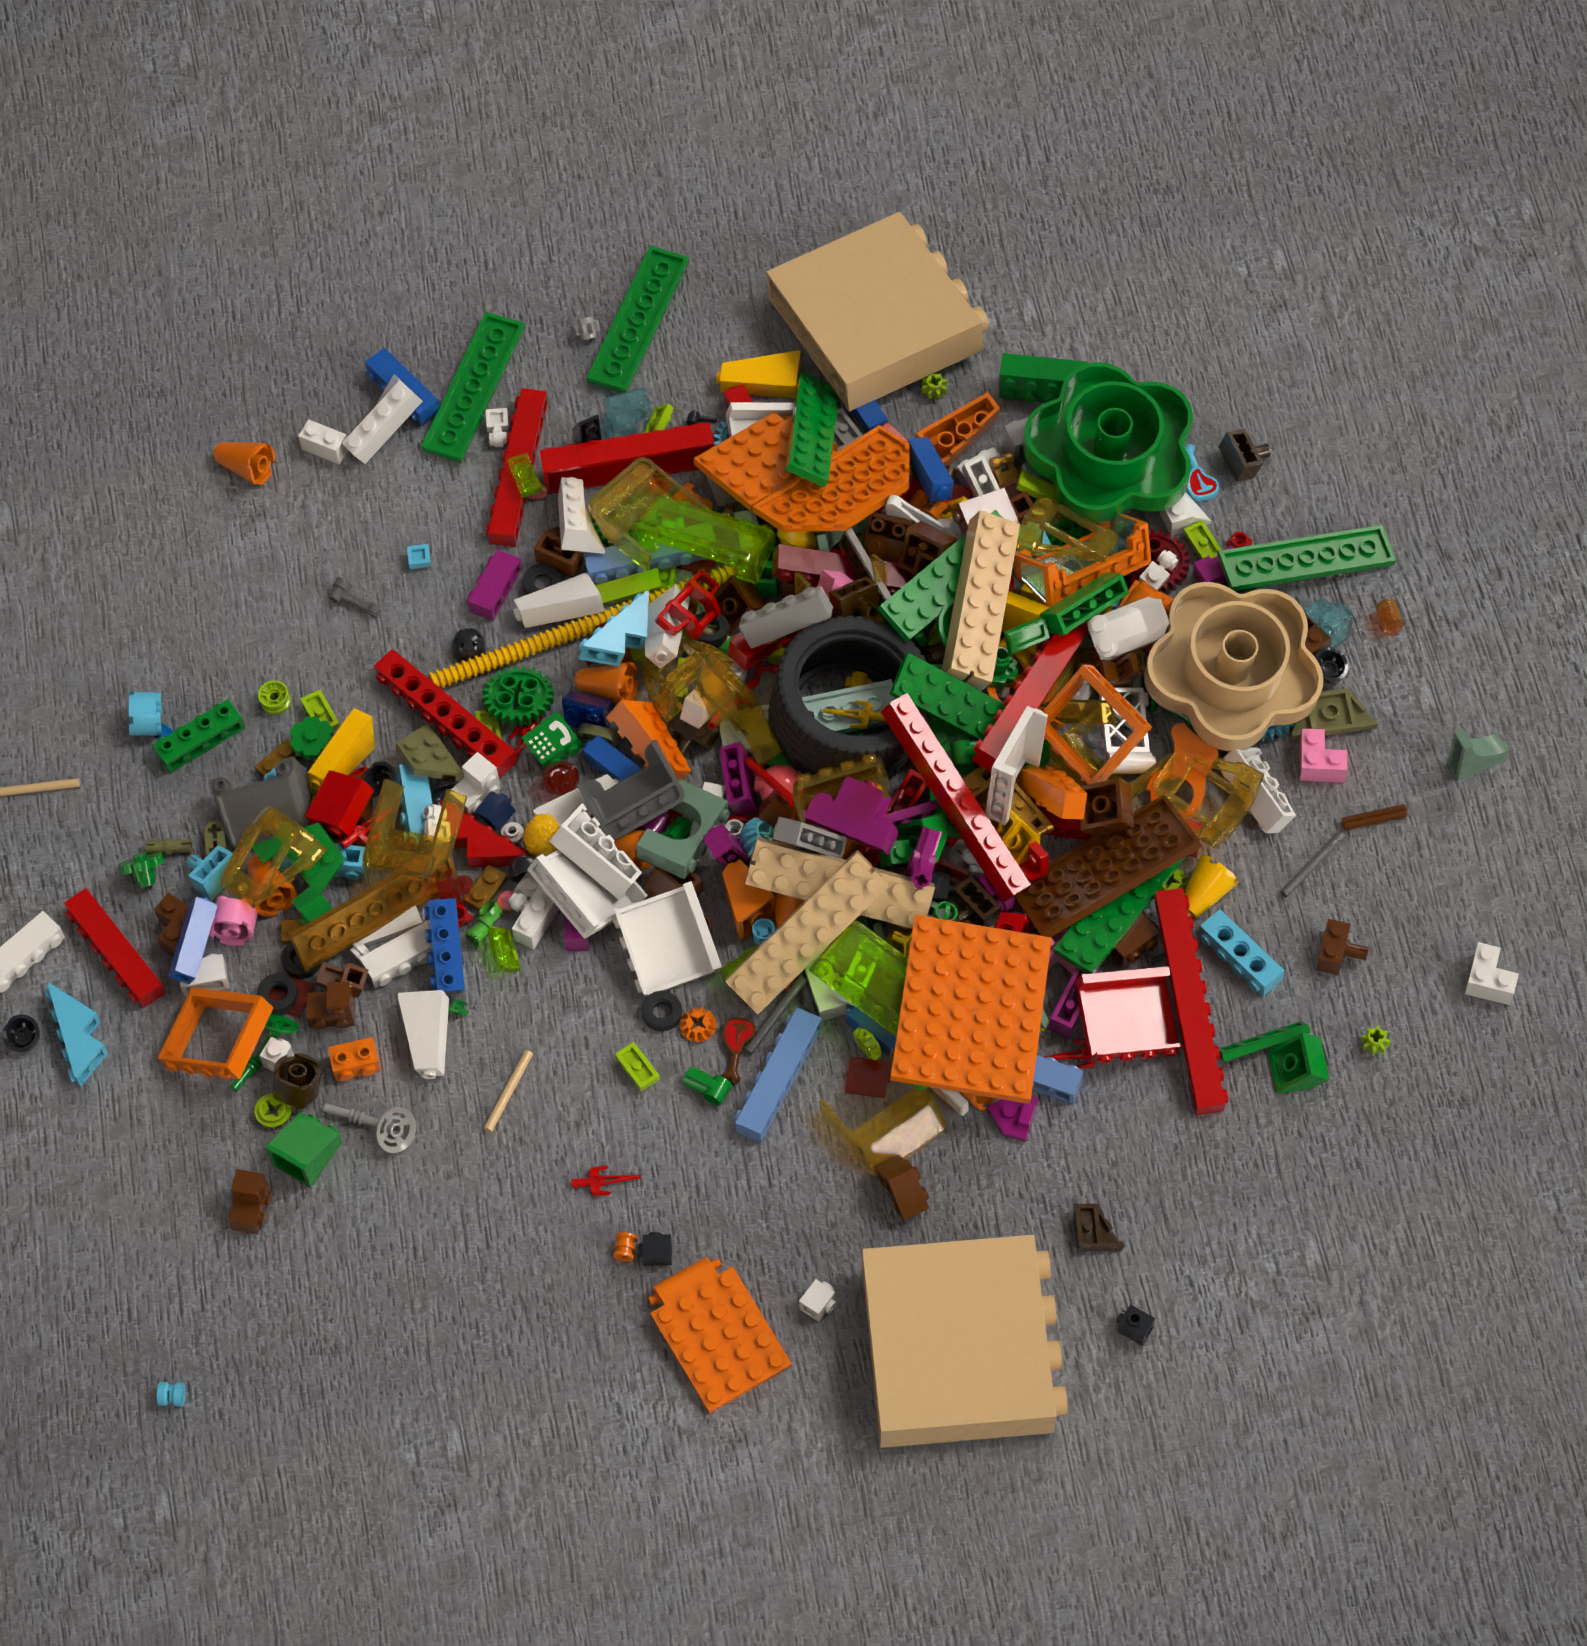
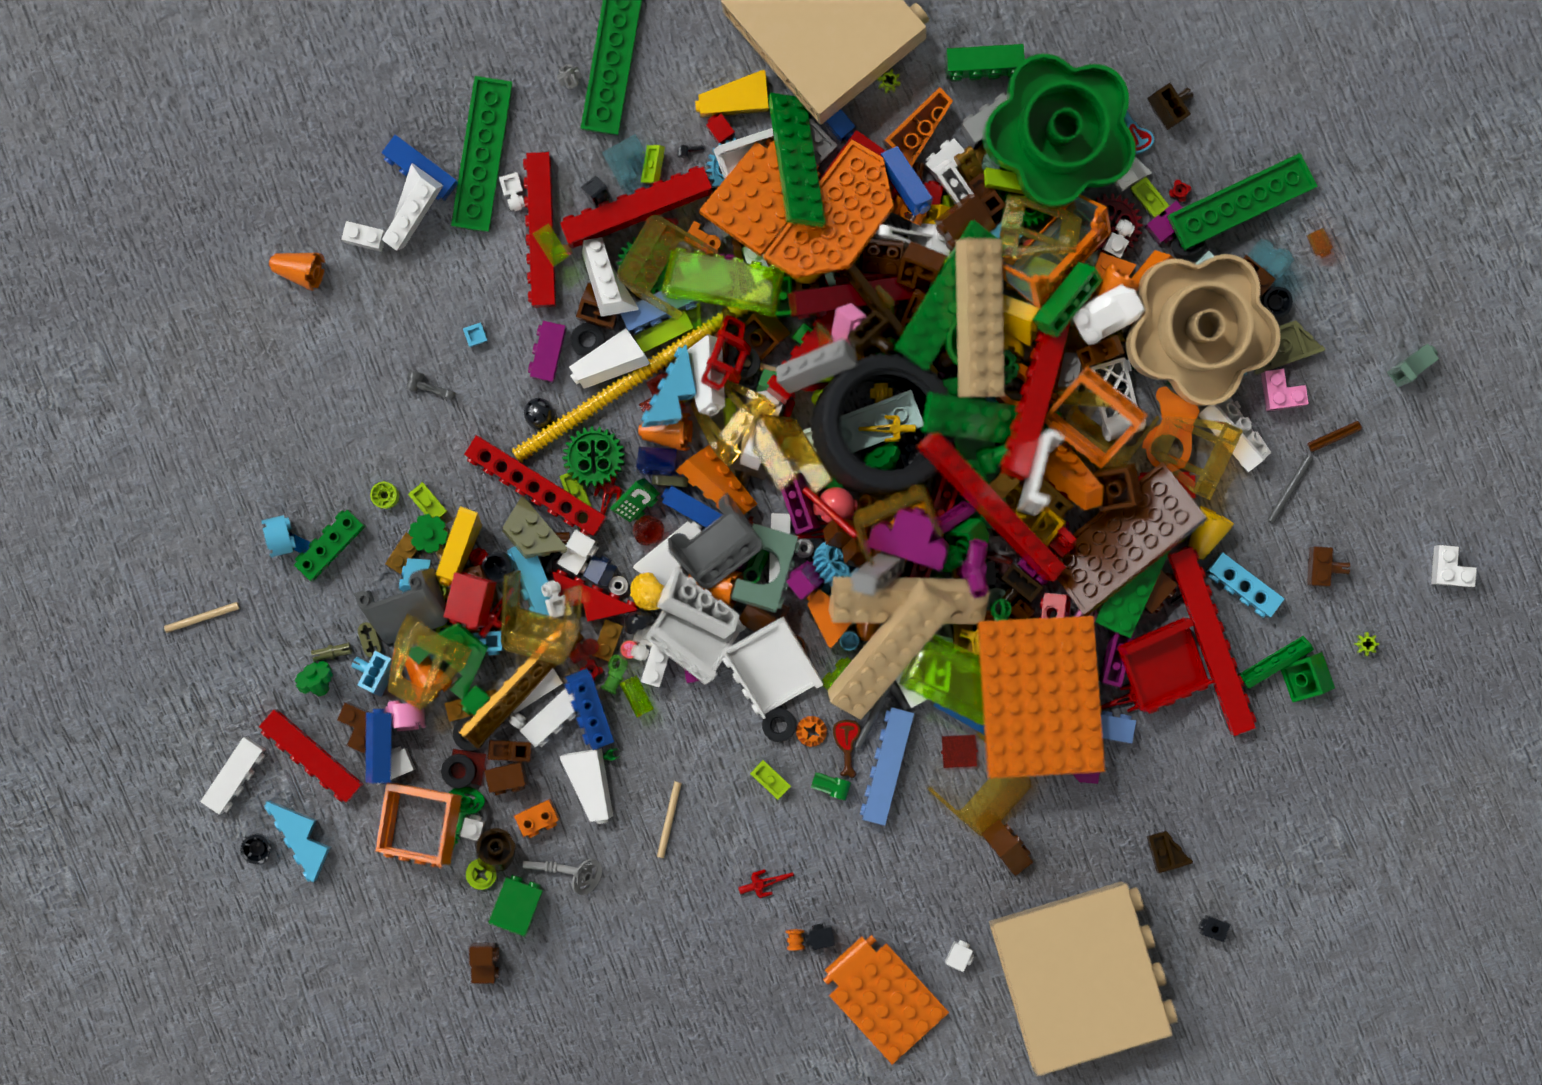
camera: 15 degrees left, 25 degrees up
lime gear [853,1027,881,1061] -> none
green tile [1004,616,1049,654] -> none

